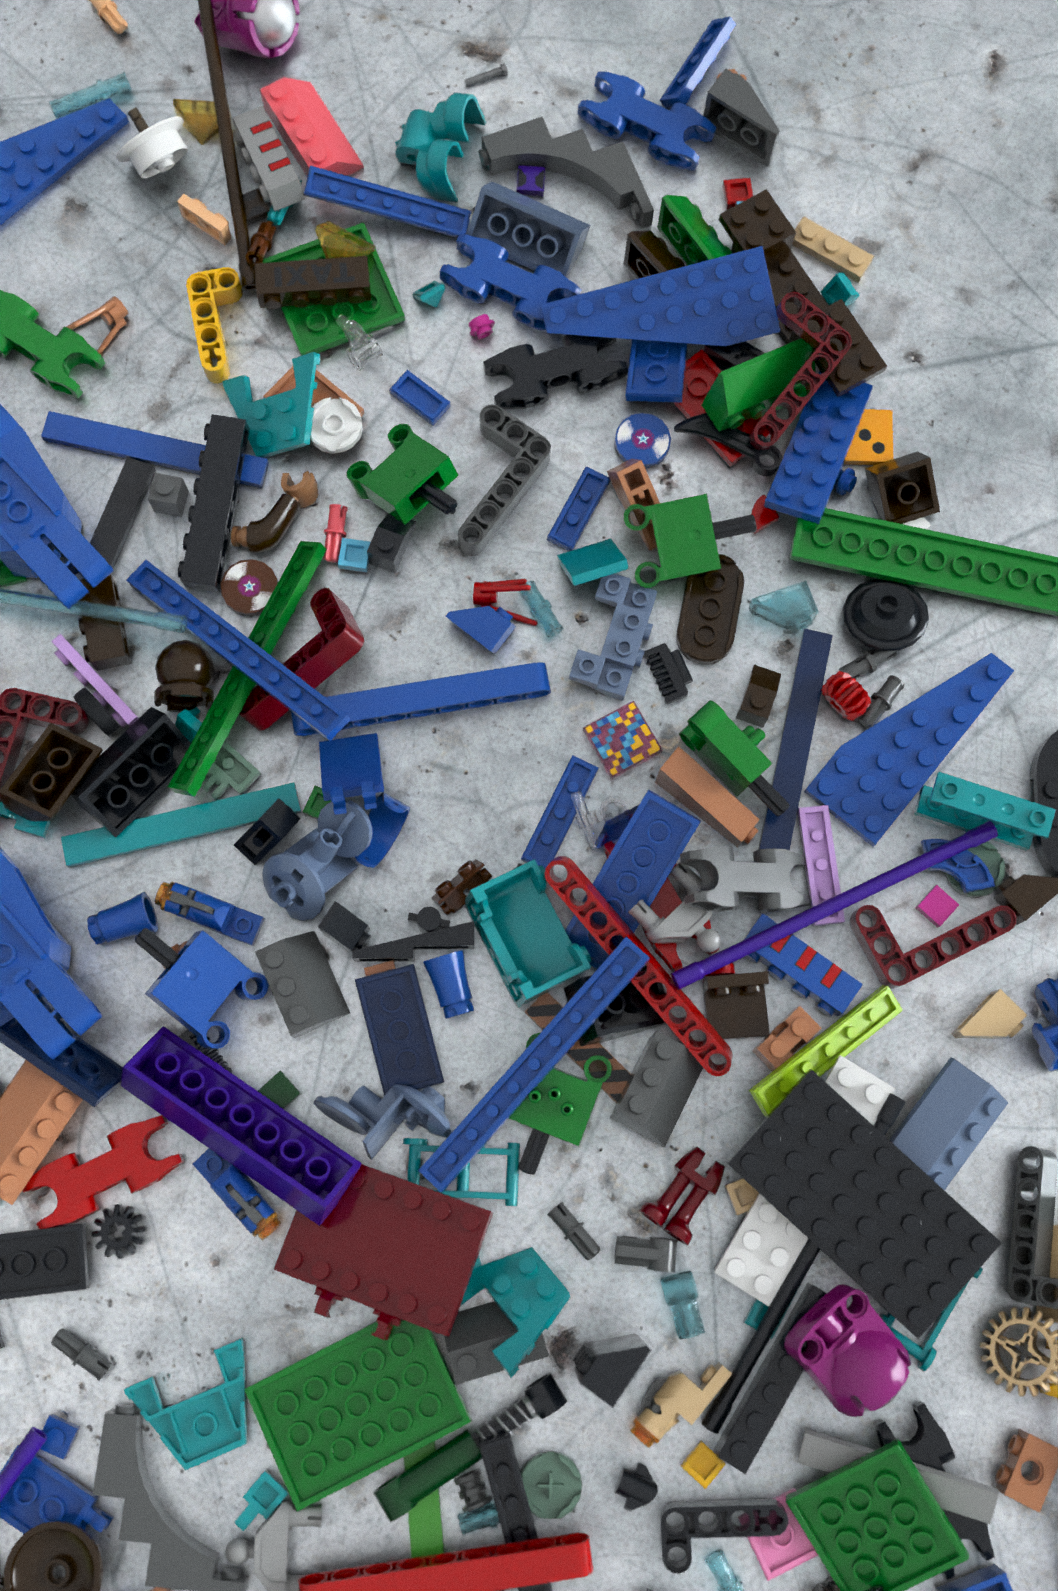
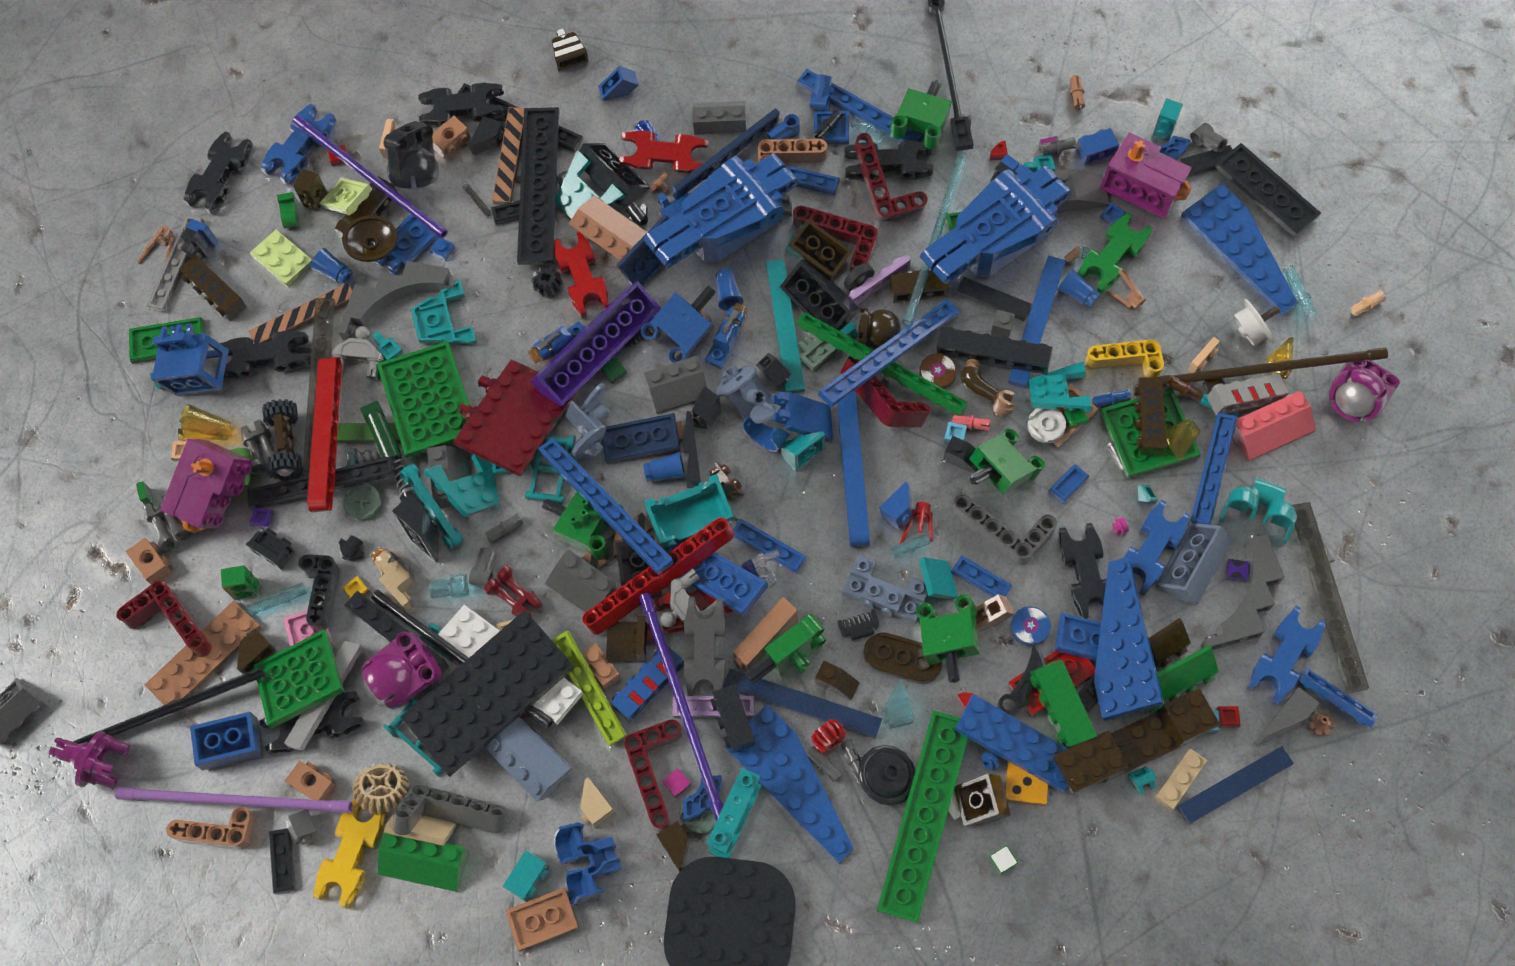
camera: 105 degrees right, 10 degrees down
dark grey axle [51,1329,112,1381] -> none
clear piece [336,315,383,371] -> none
black piece [408,907,450,933] -> none
tile [583,701,663,780] -> none
dark red beam [749,292,852,450] -> none
none -> teal piece [399,464,464,549]
none -> black brick [710,684,756,754]
none -> teal slope [781,431,825,471]
none -> white tile [989,845,1018,875]
none -> blue plant [1057,269,1100,308]
none -> green tile [1063,408,1089,429]
none -> arm [1064,246,1091,264]
none -> blue axle [1092,389,1131,407]
none -> dark blue tile [1177,746,1294,824]
none -> clear smoke plate [1292,502,1369,693]

